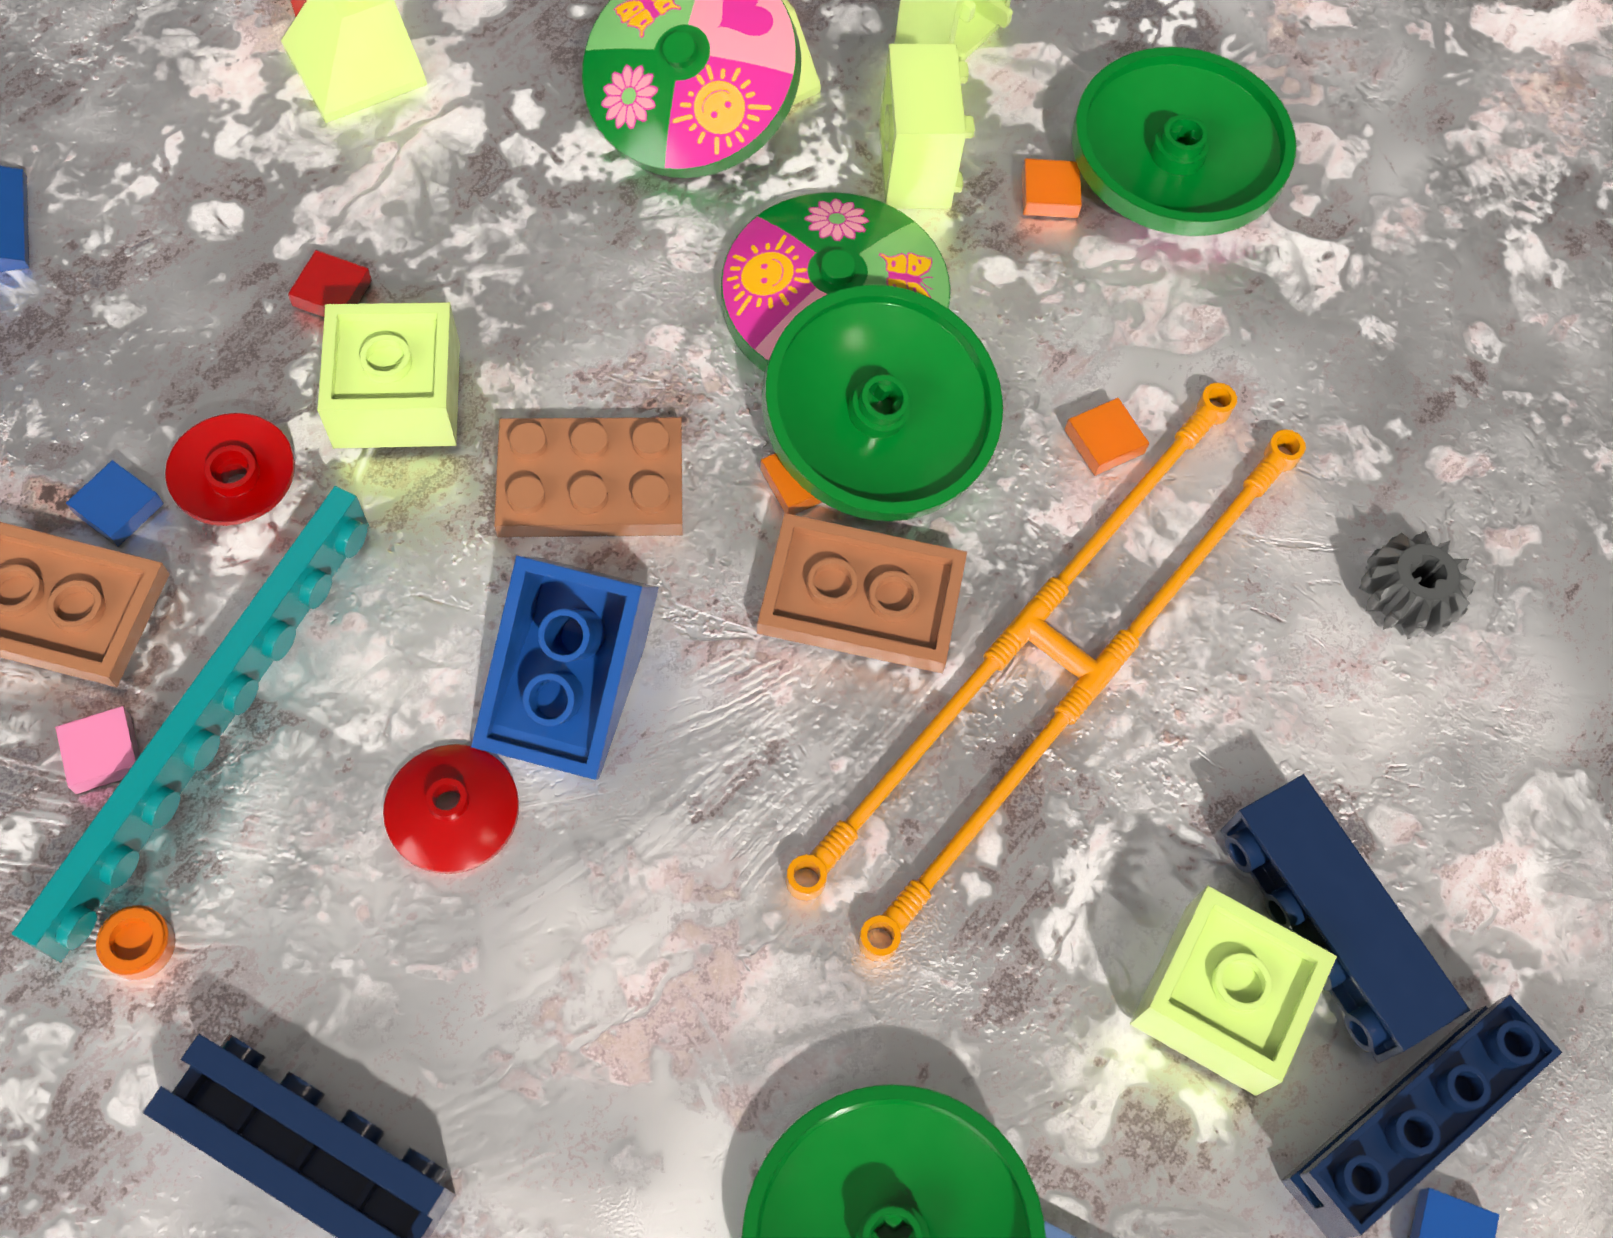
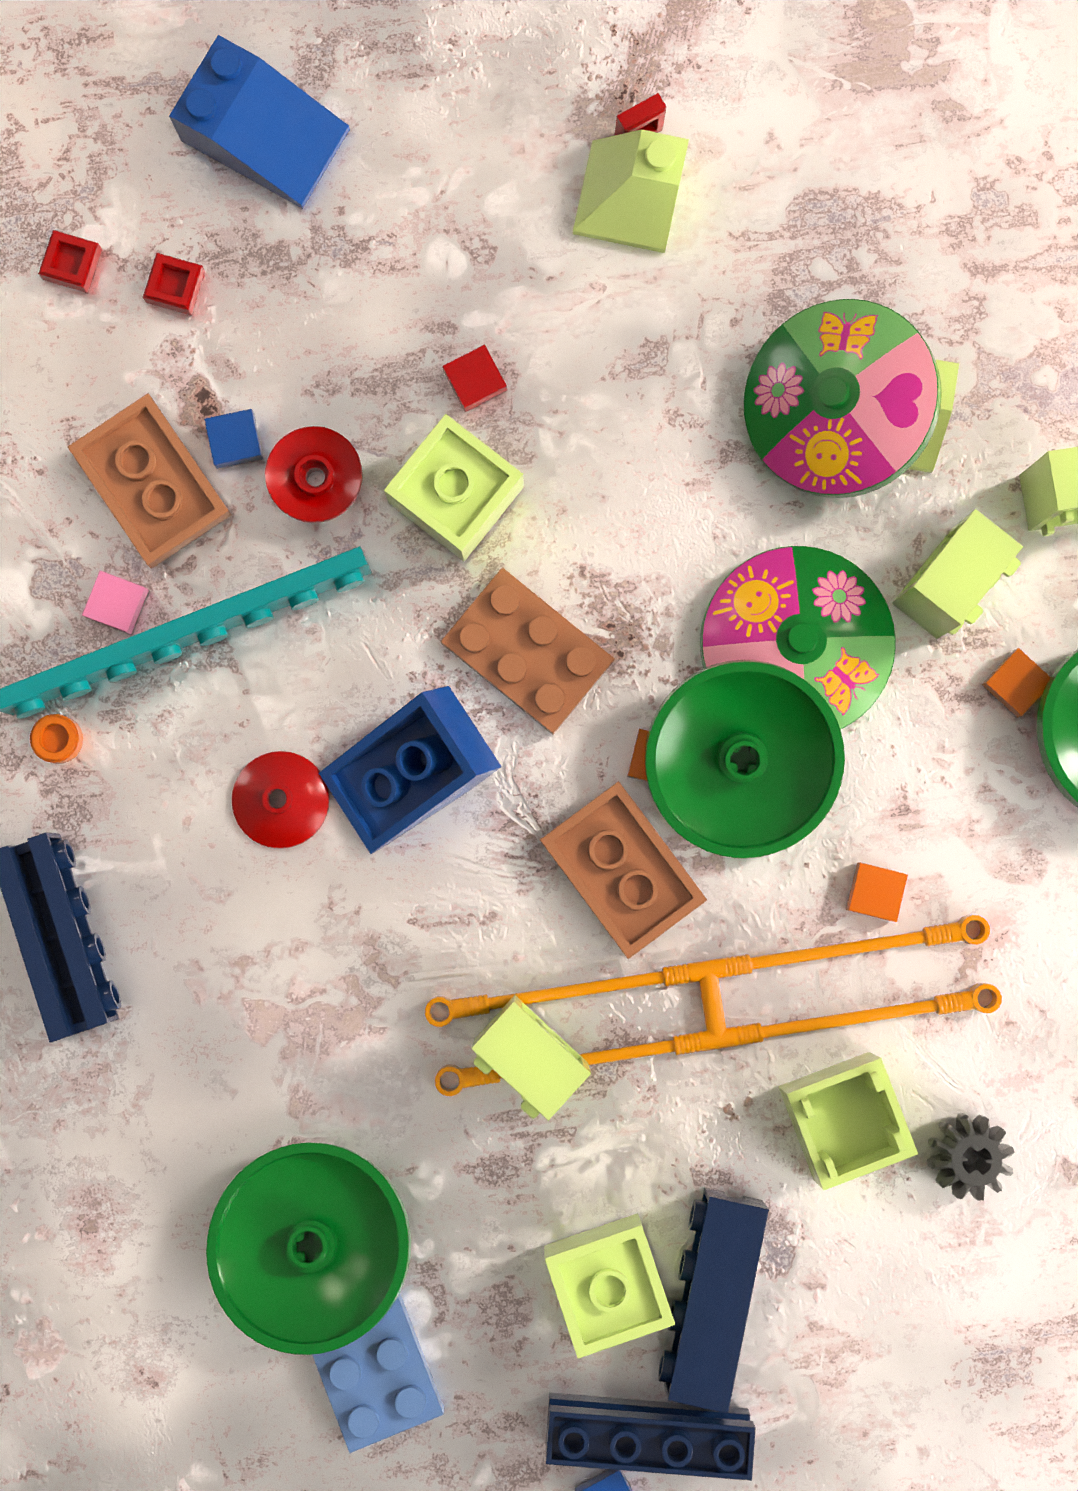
camera: 45 degrees right, 20 degrees up
none -> yellowish green container [471,995,591,1121]
none -> yellowish green container [778,1052,918,1191]

